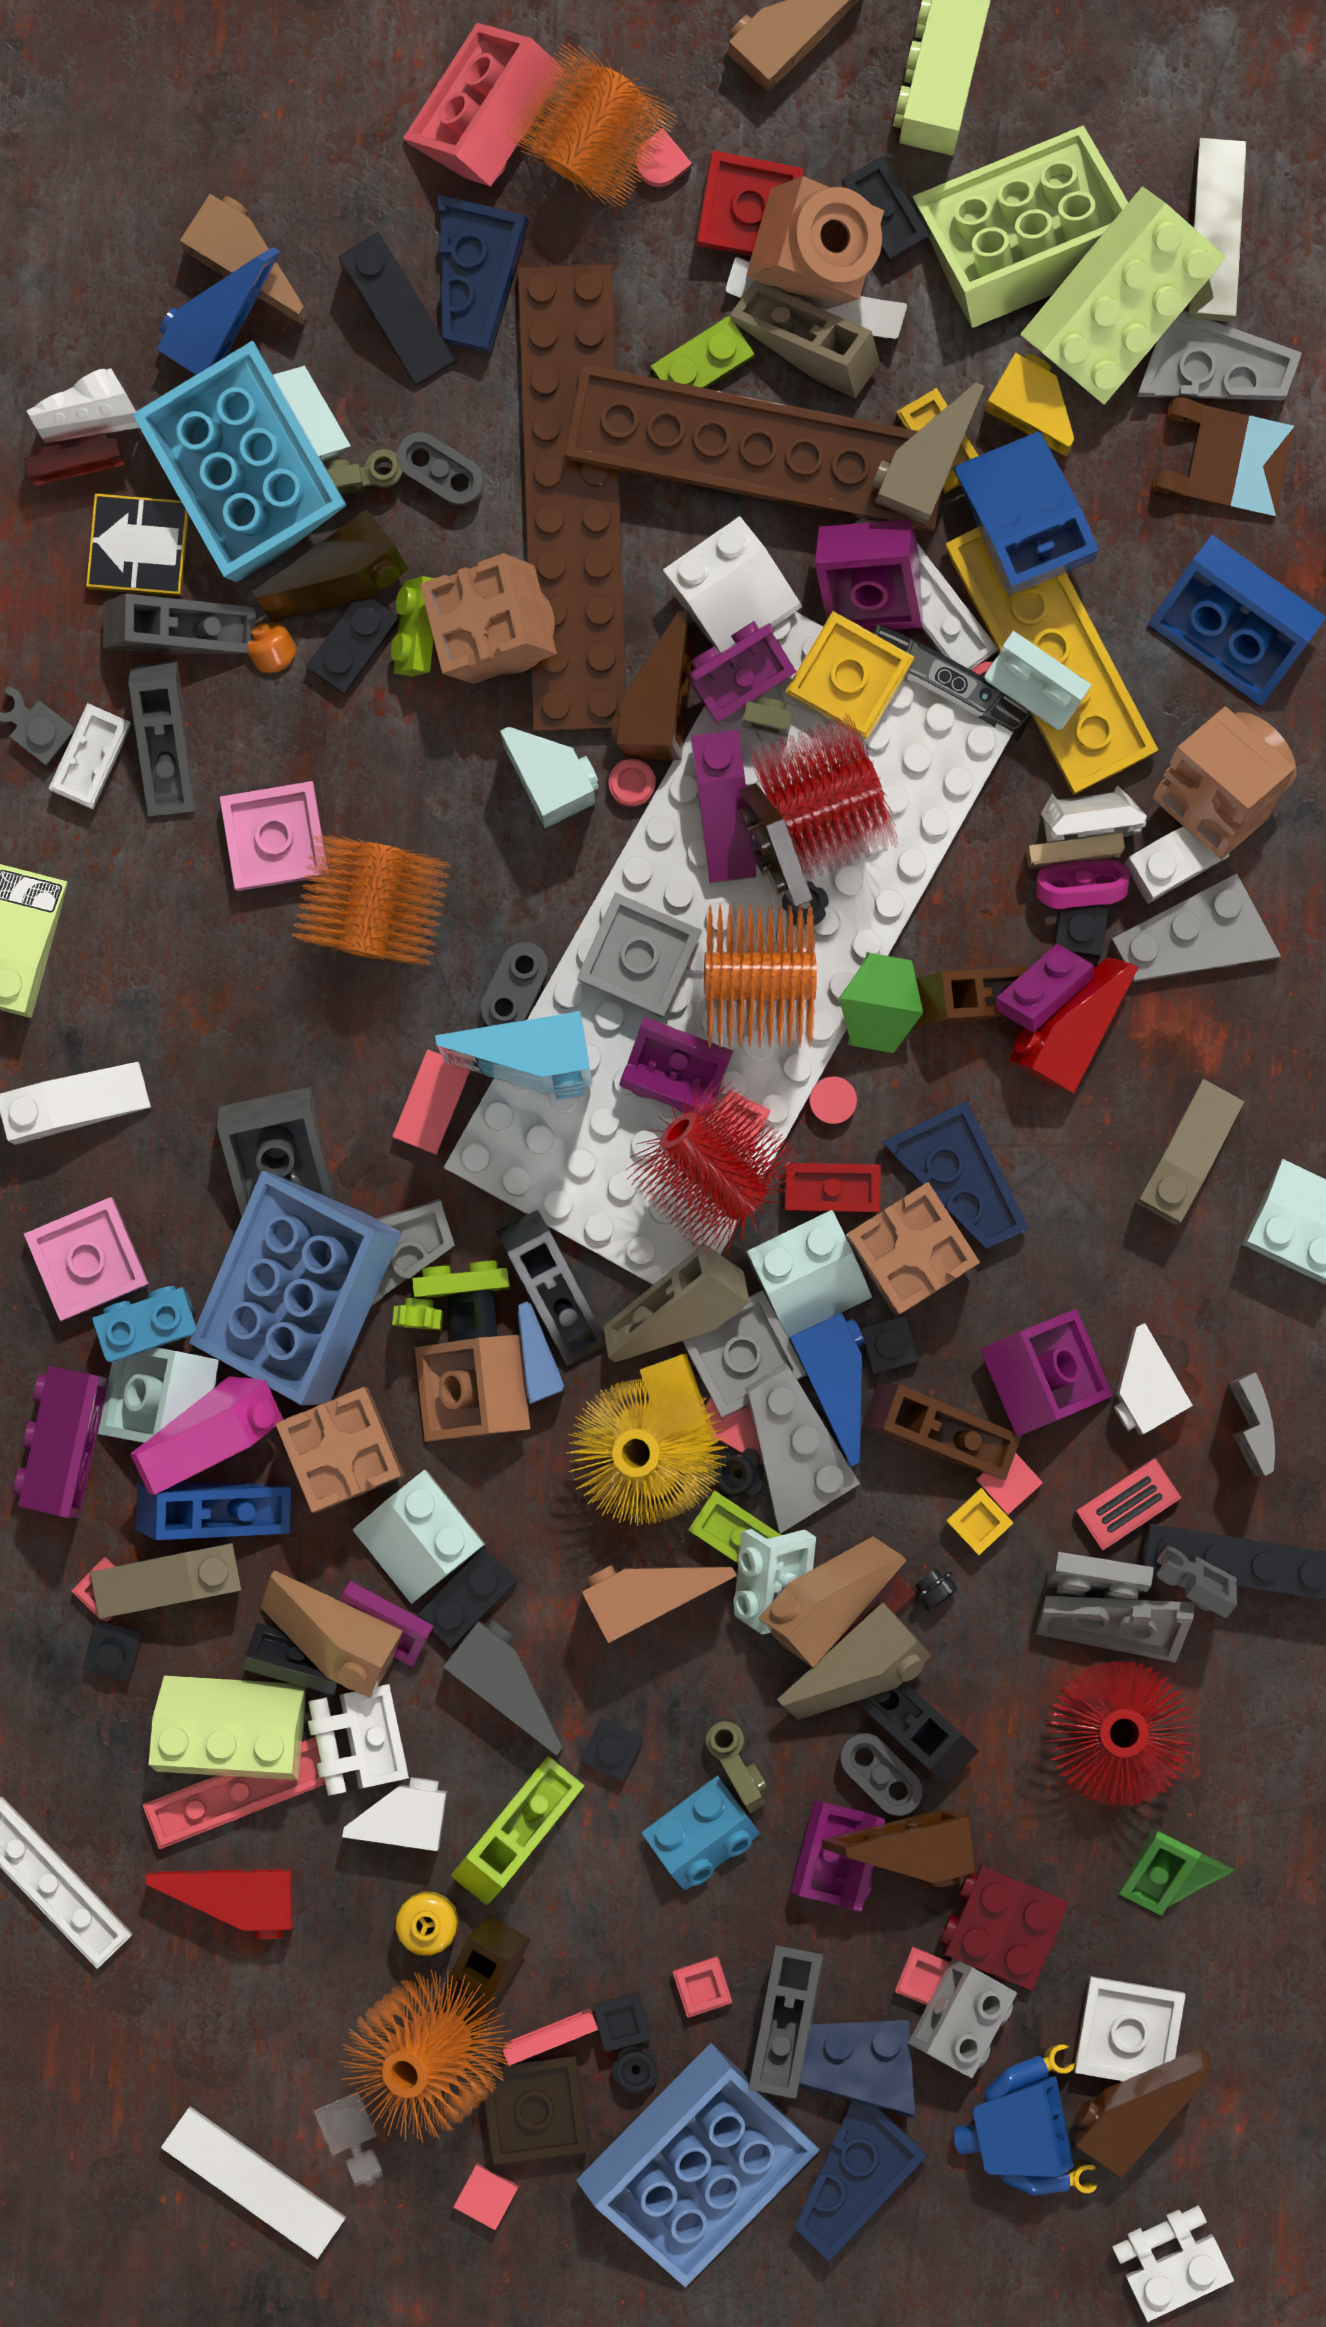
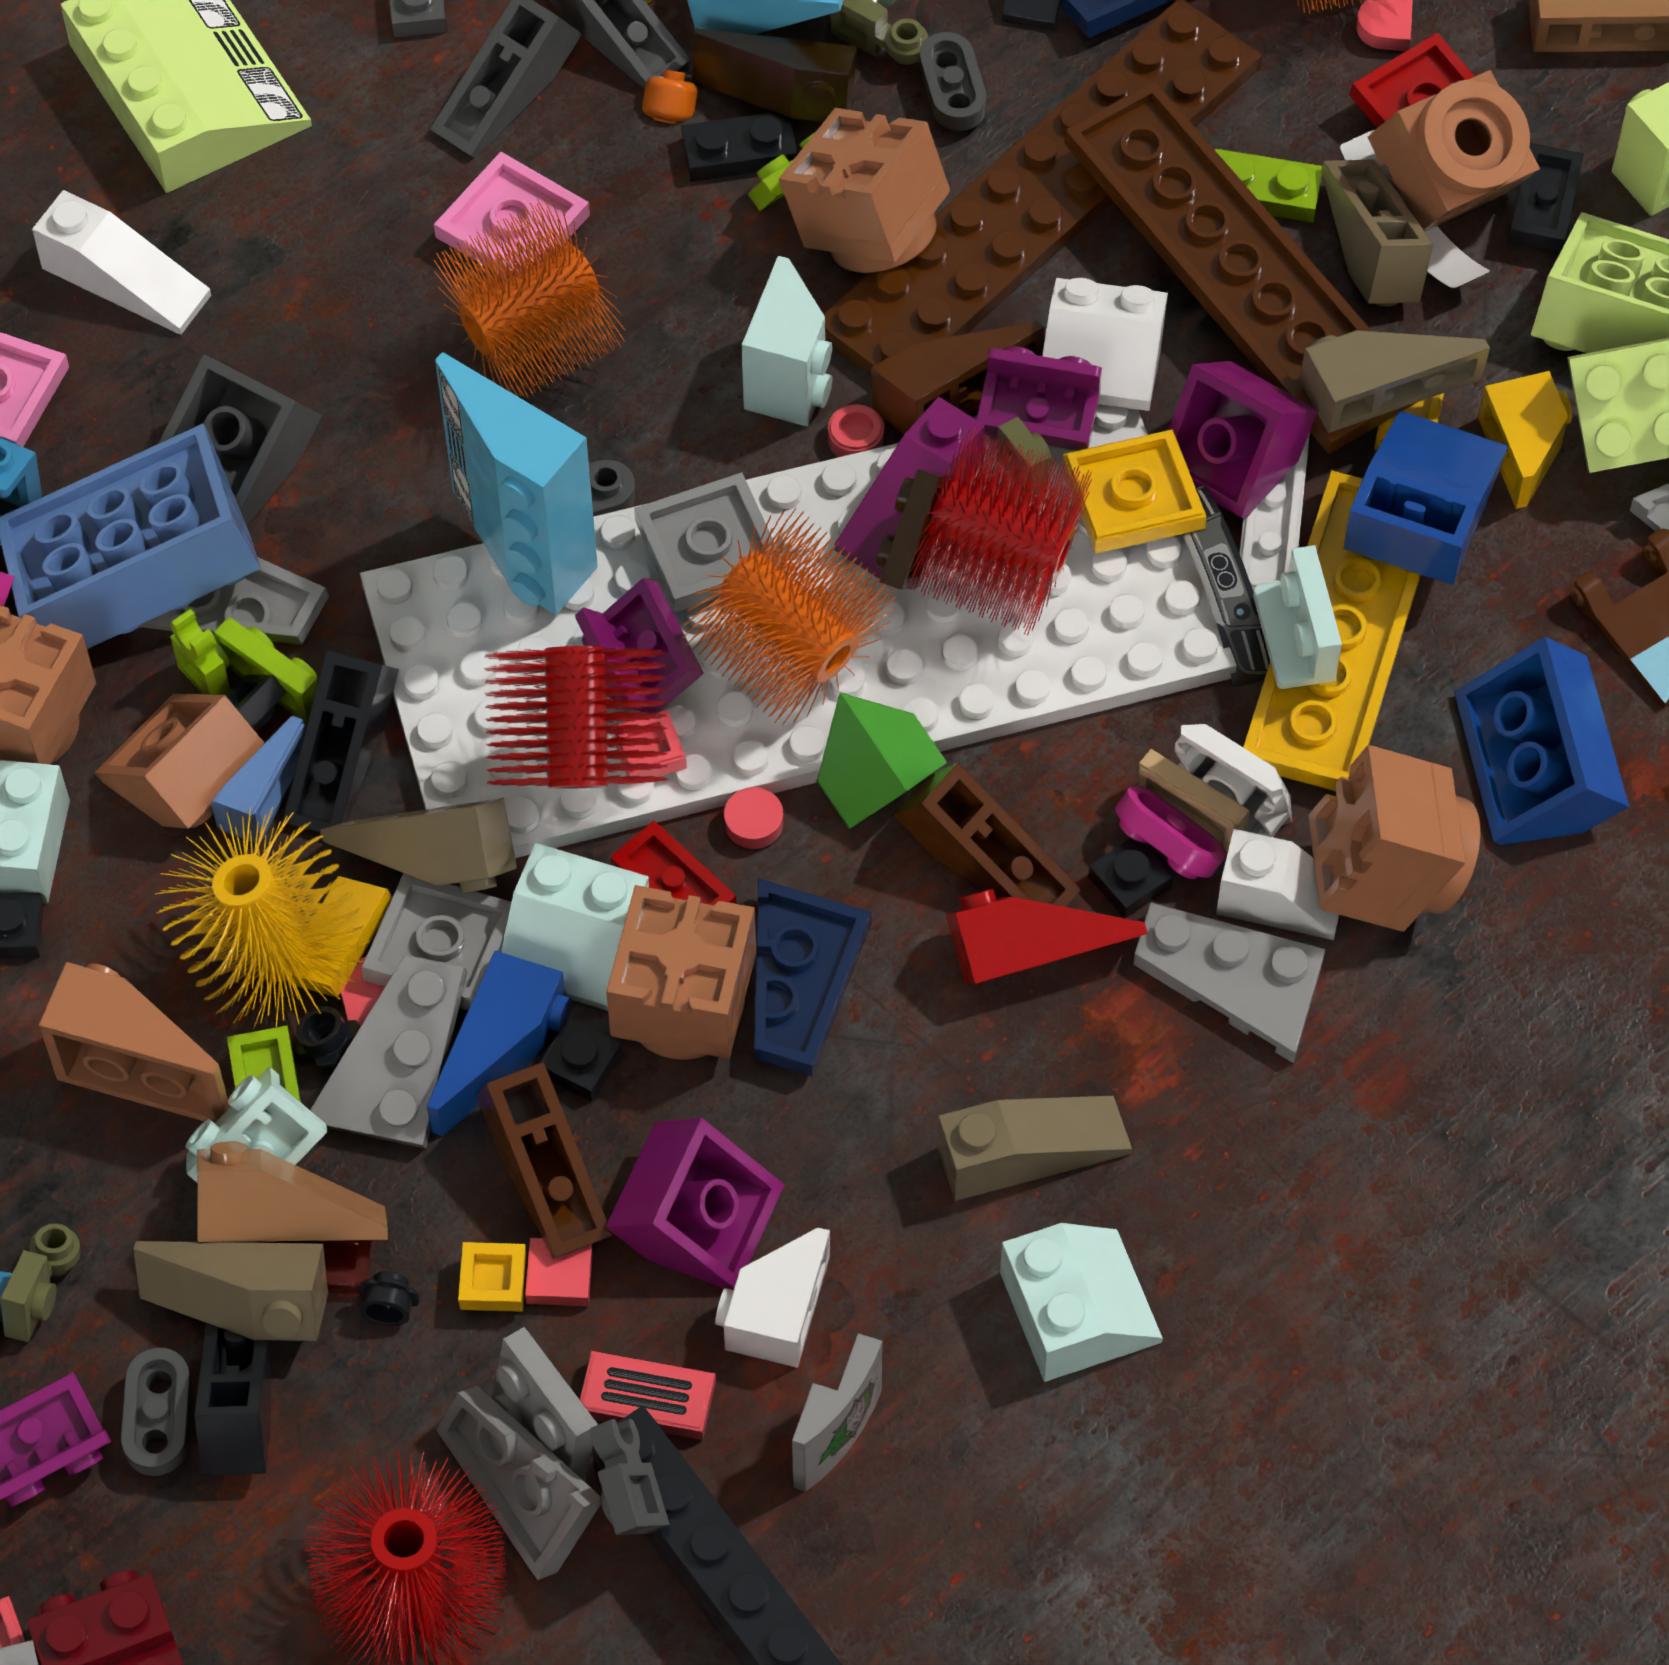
camera: 45 degrees right, 25 degrees down
white plate [49,703,132,809] -> none
coral tile [392,1049,471,1155] -> none
black plate [782,881,829,926] -> none
reddish brown slope [821,1809,975,1887] -> none
magenta plate [996,944,1094,1032] -> none

